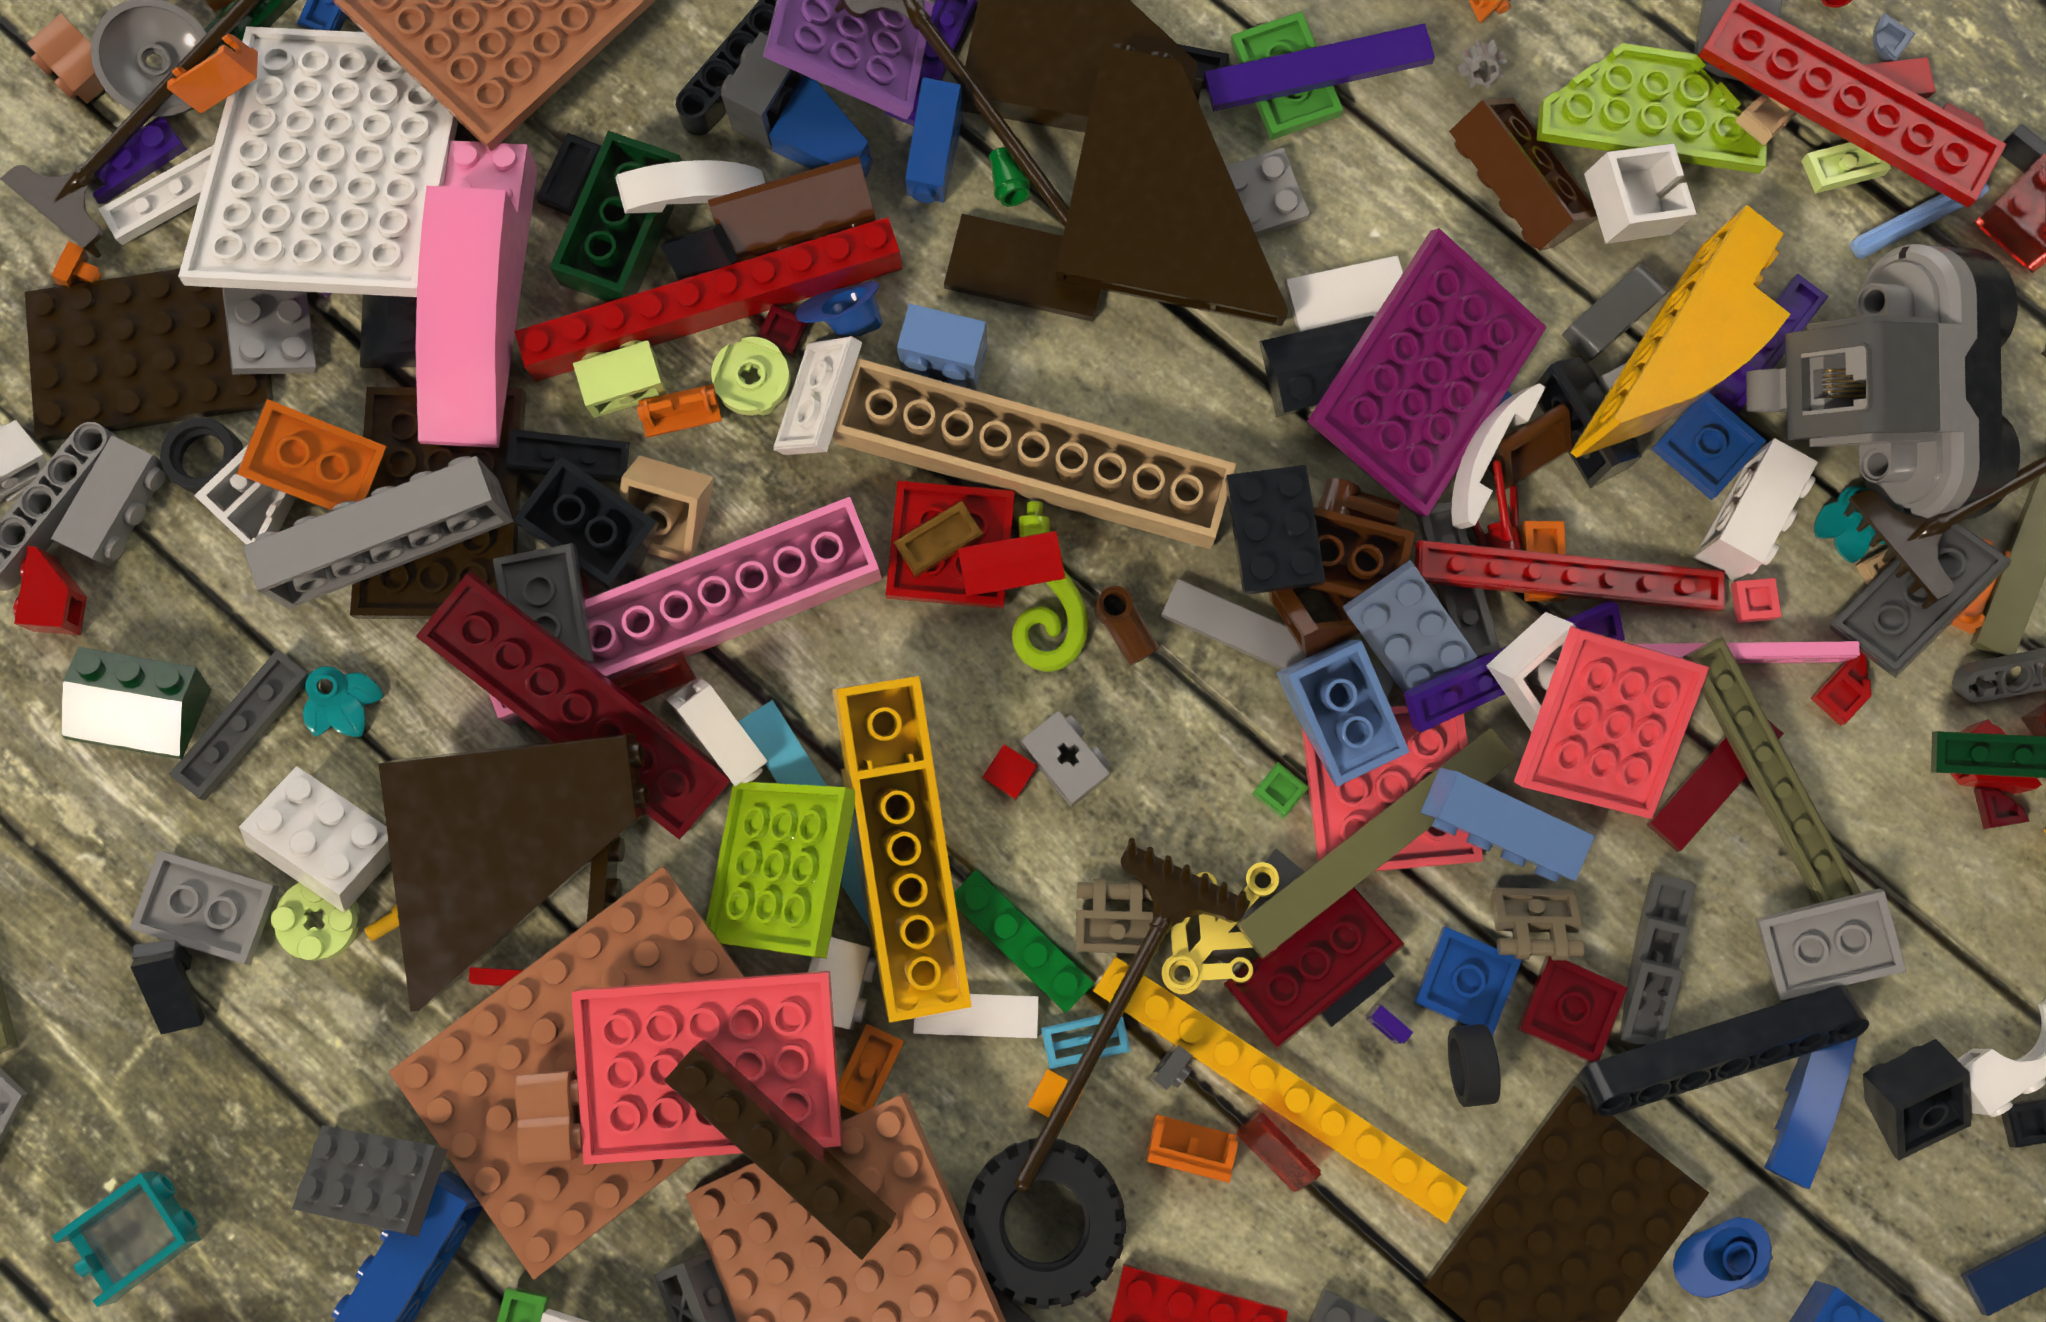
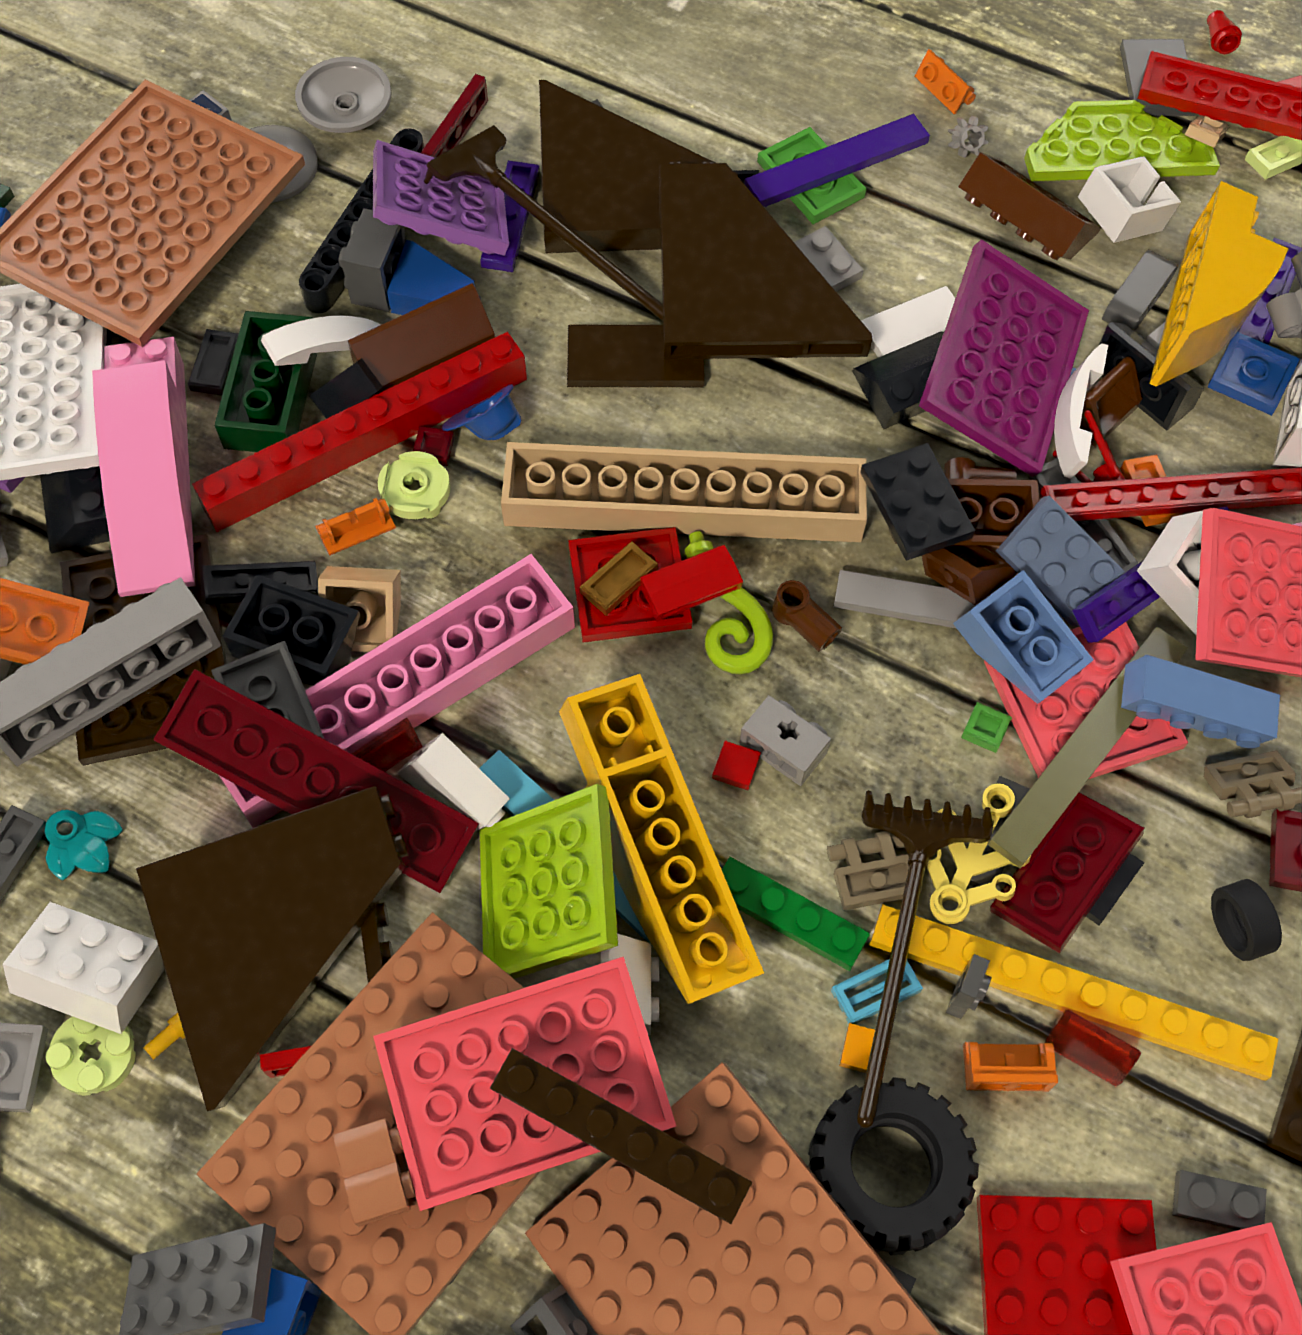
camera: 15 degrees left, 15 degrees down
yellowish green brick [573,340,667,418] -> none
white tile [773,336,862,455] -> none
orange plate [838,1023,905,1114] -> none
medium blue brick [897,303,988,391] -> none
blue slope [905,77,963,203] -> none
white tile [913,994,1039,1038] -> none
green cone [989,147,1031,207] -> none
dark purple tile [1365,1005,1413,1044] -> none
blue tile [1413,927,1522,1036] -> none
sand blue tile [1873,13,1916,62] -> none

